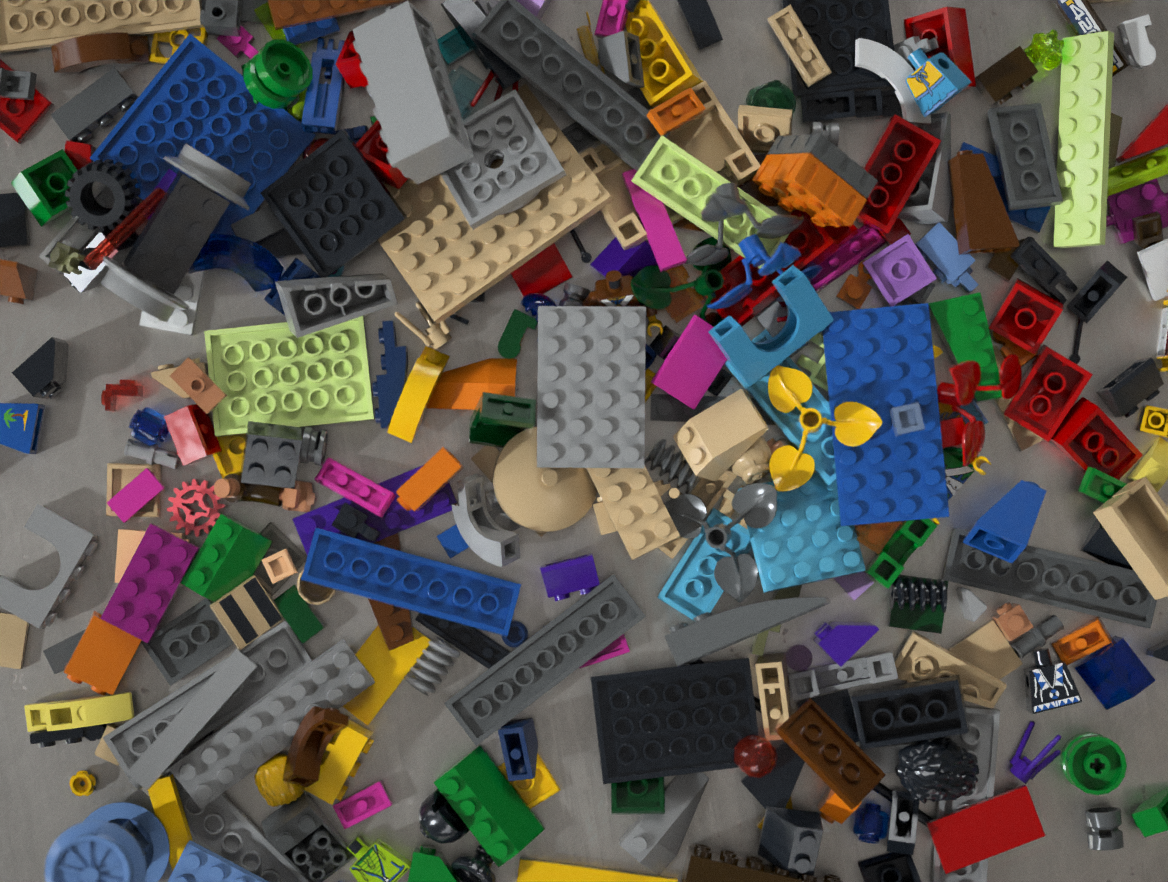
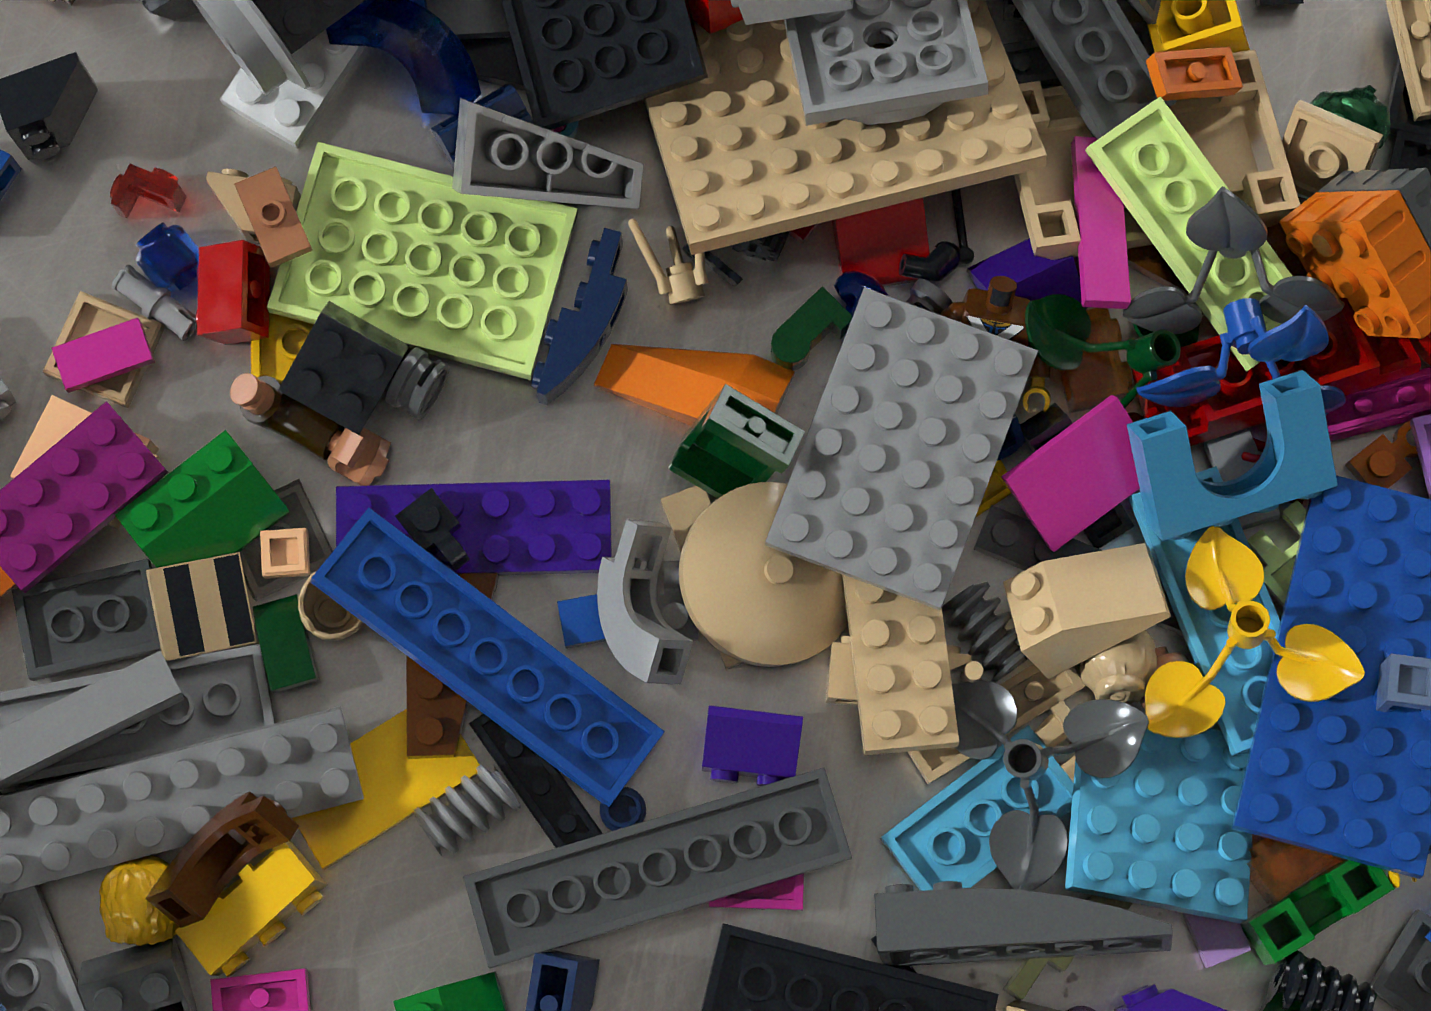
camera: 15 degrees right, 10 degrees down
coral gear [167,479,226,537] -> none
dark pink tile [314,457,396,518] -> none
yellow arch [387,346,450,443] -> none
orange brick [396,447,464,512] -> none
none -> black arm [899,241,961,282]

